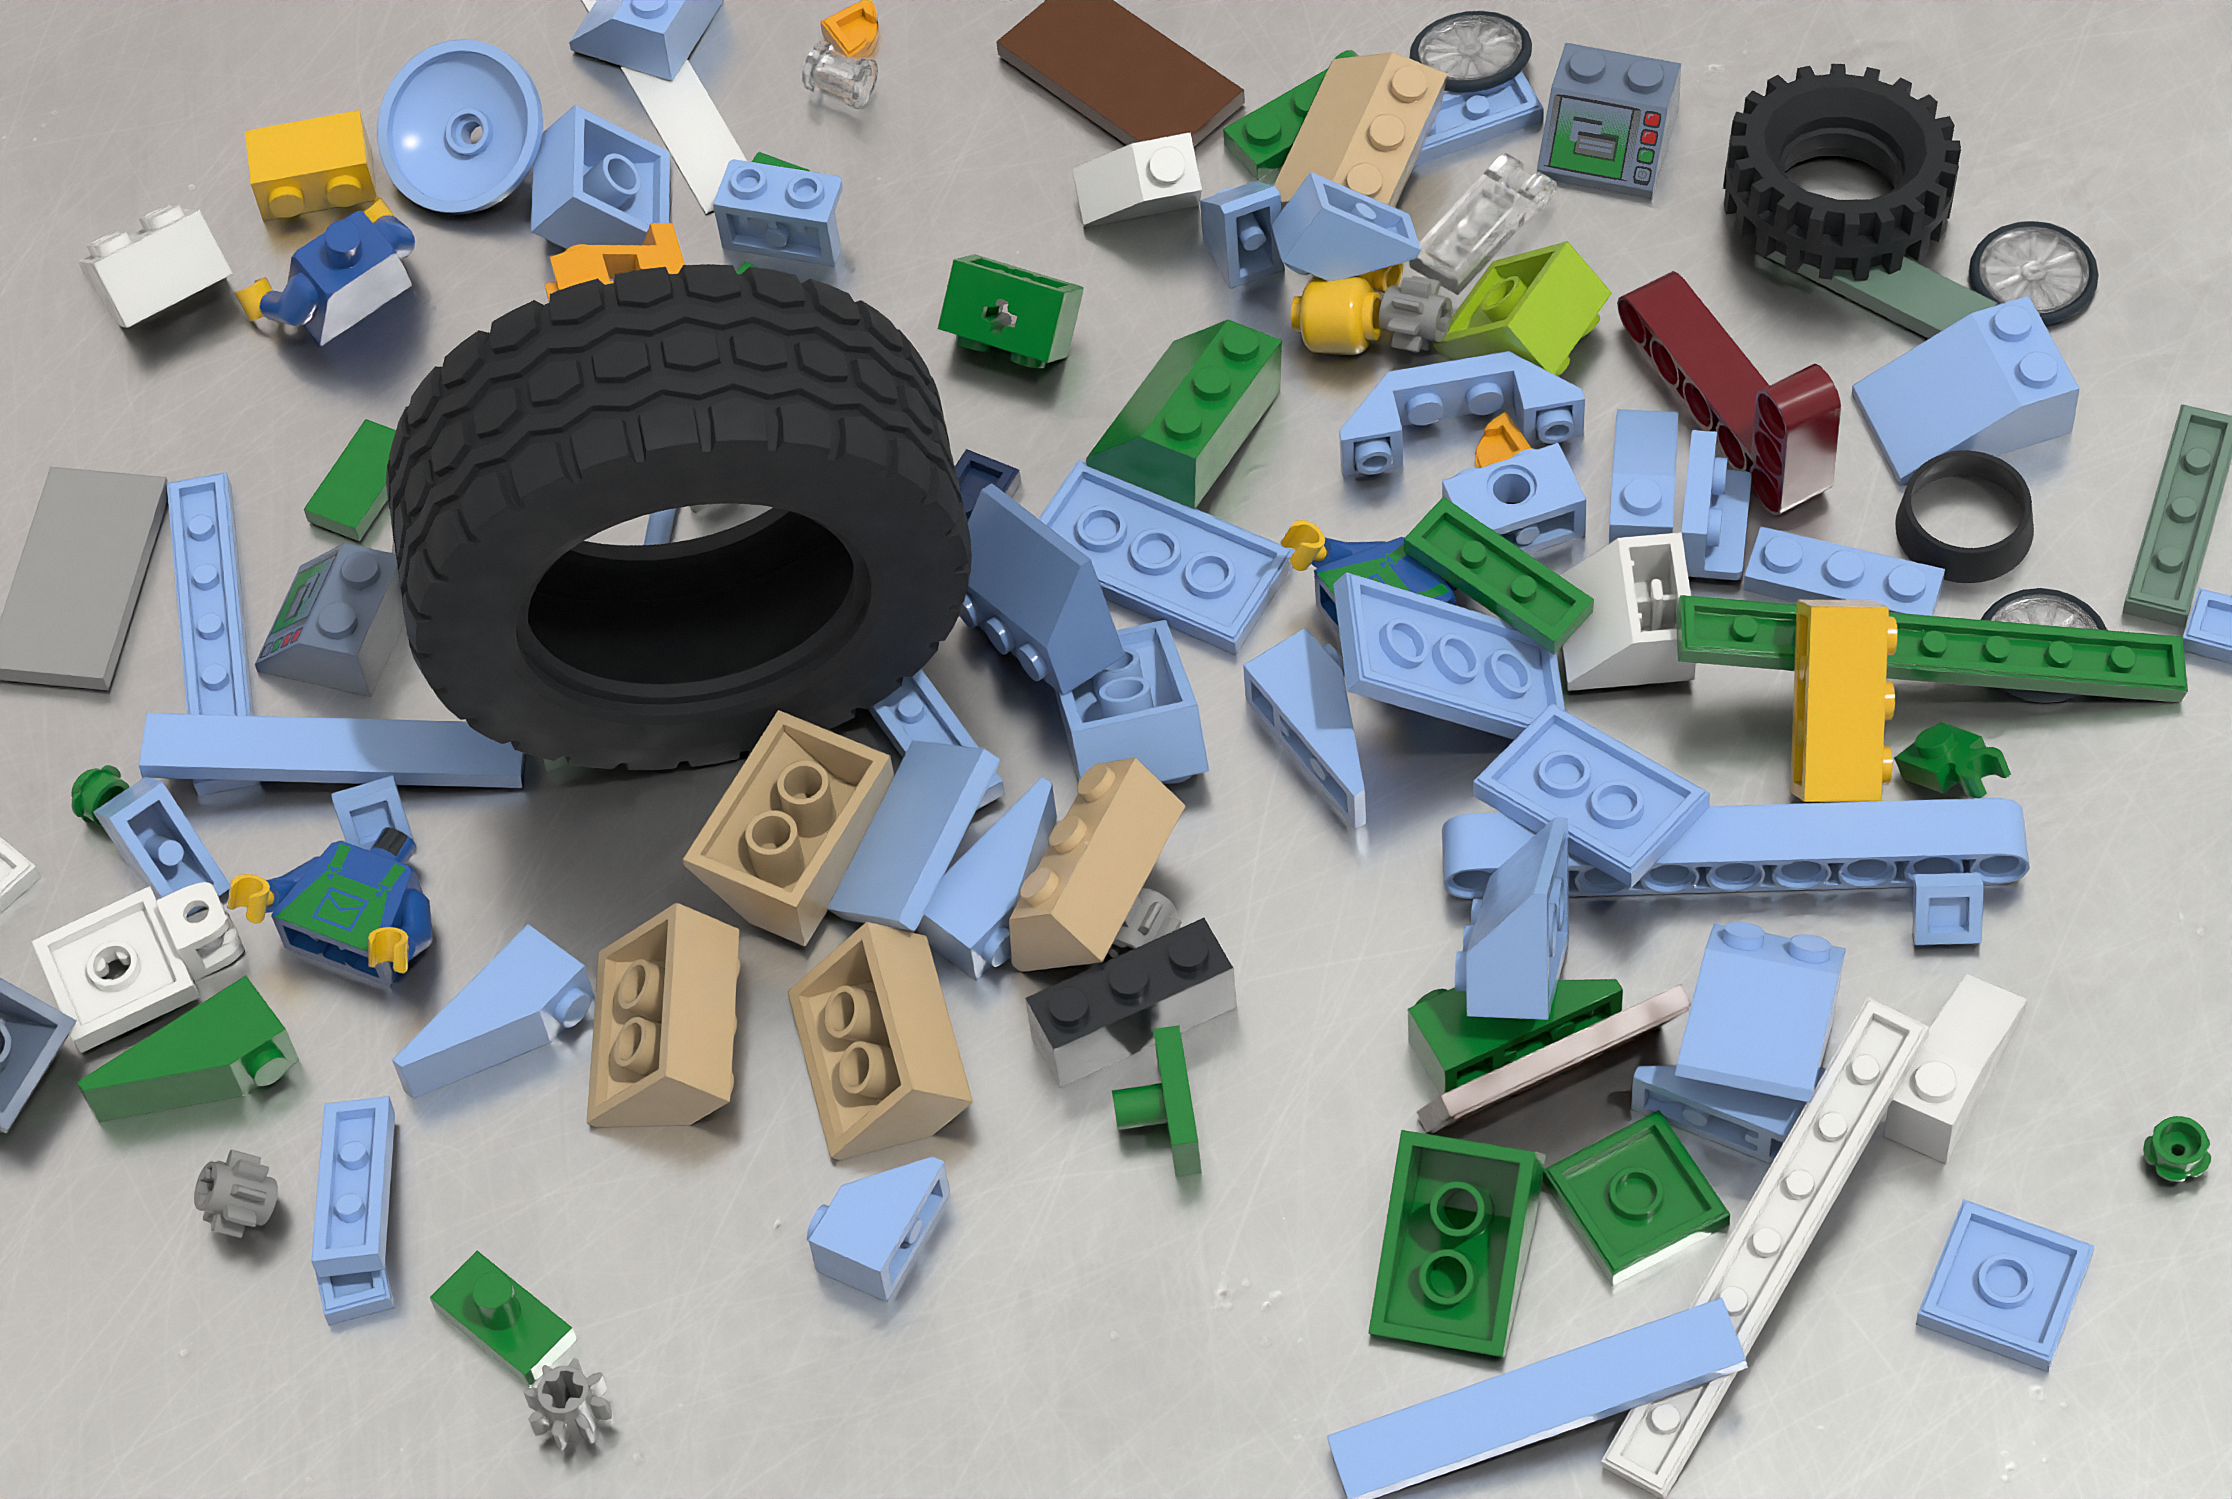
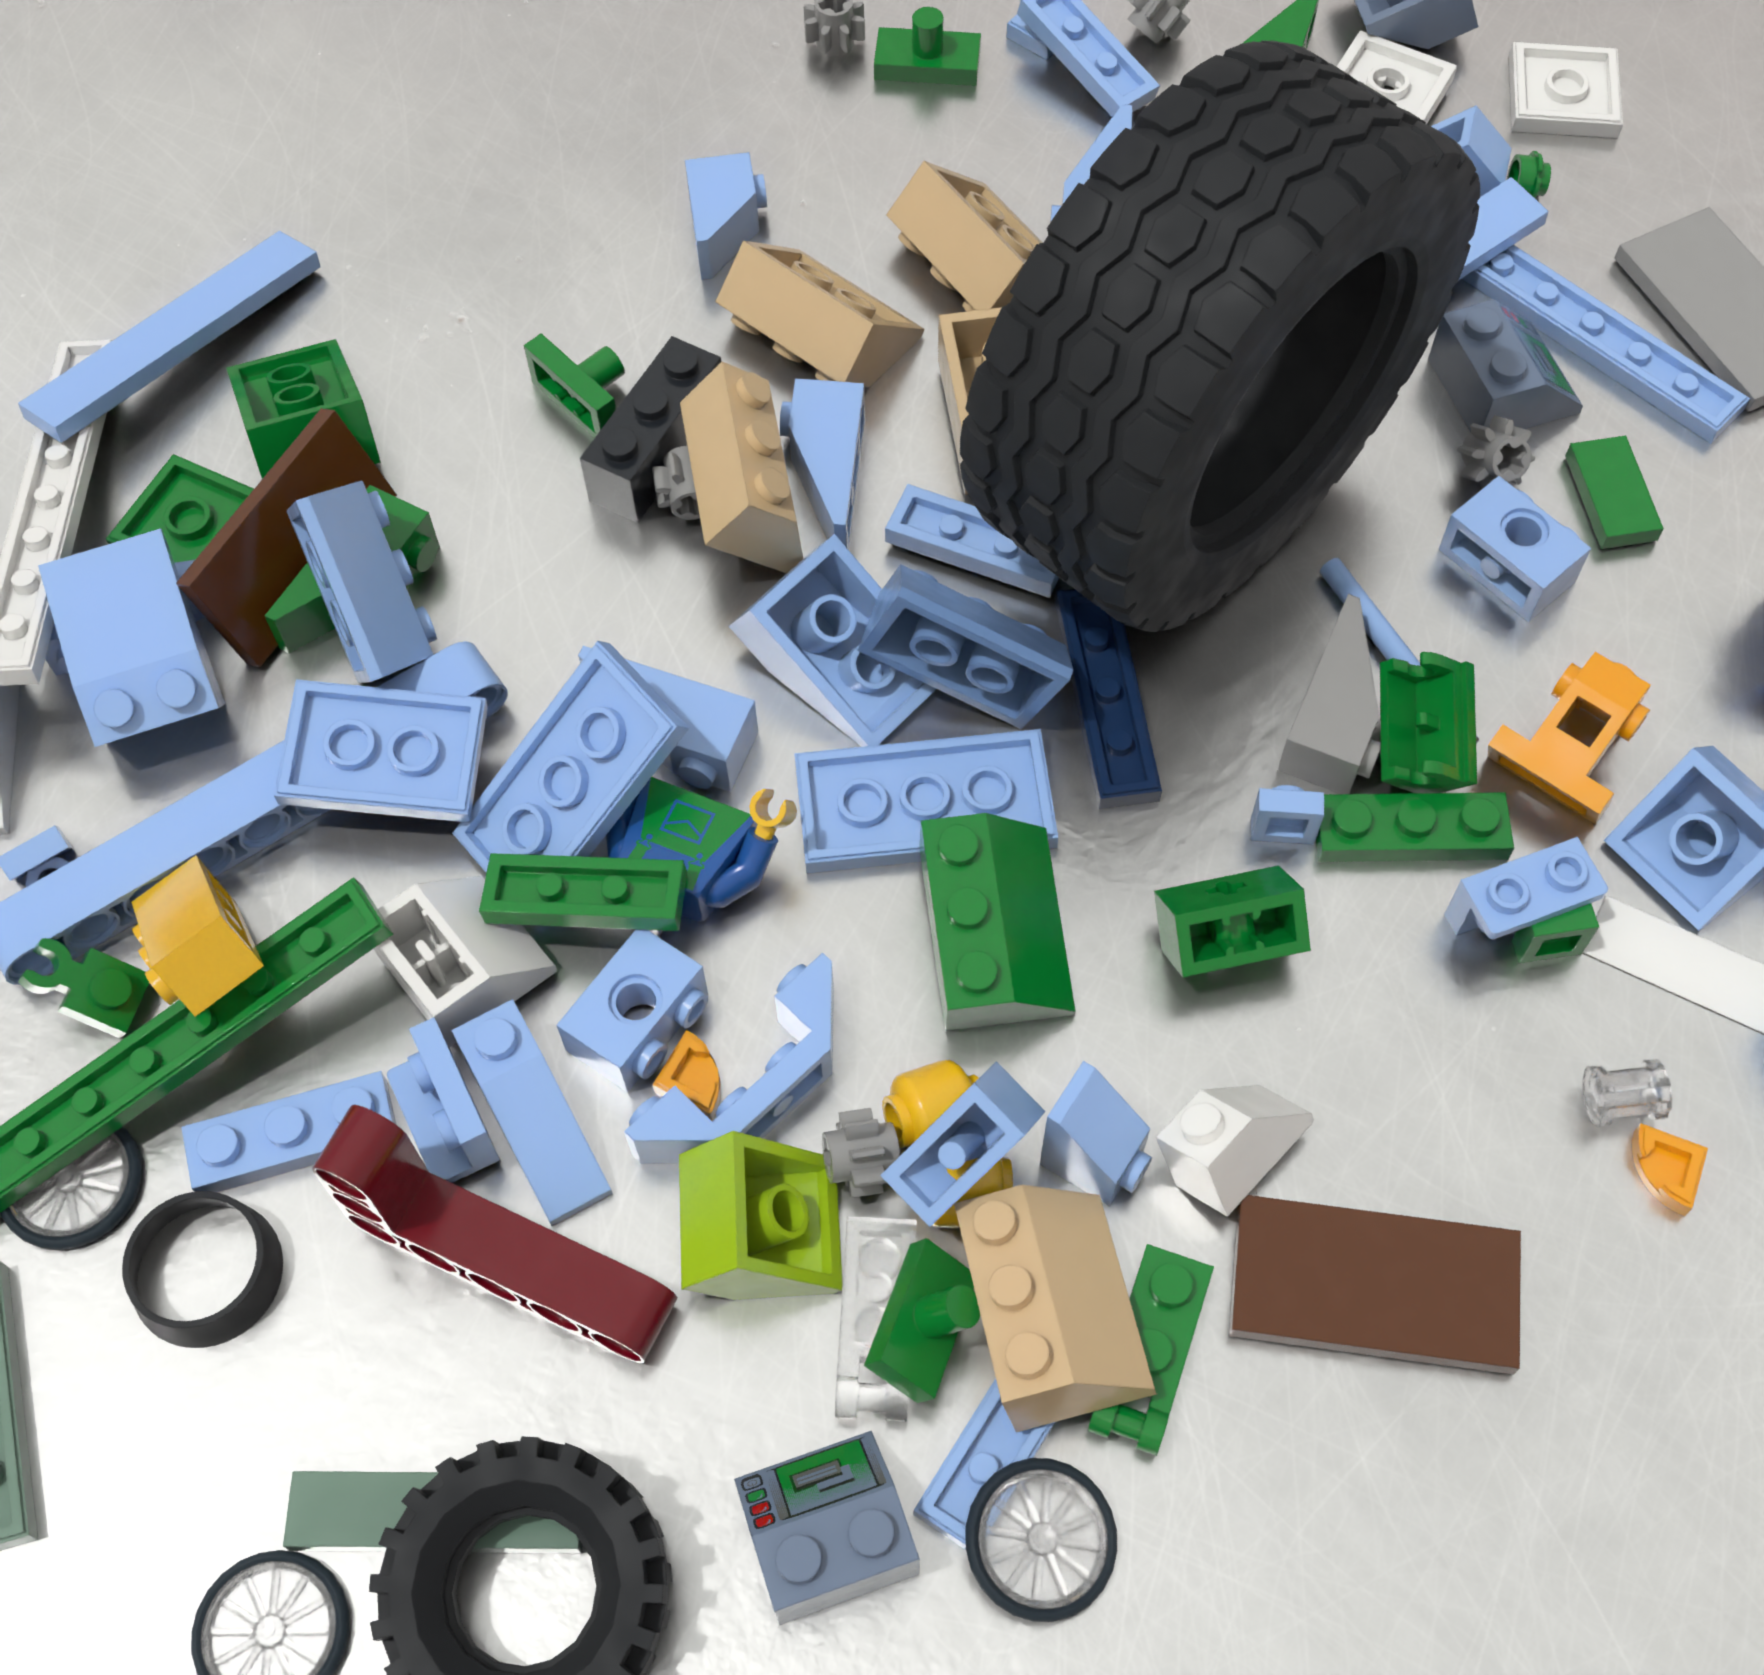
camera: 140 degrees right, 5 degrees up
light blue tile [827,740,1000,931] -> none
light blue slope [1852,296,2080,486] -> none
none -> green tile [864,1238,981,1403]

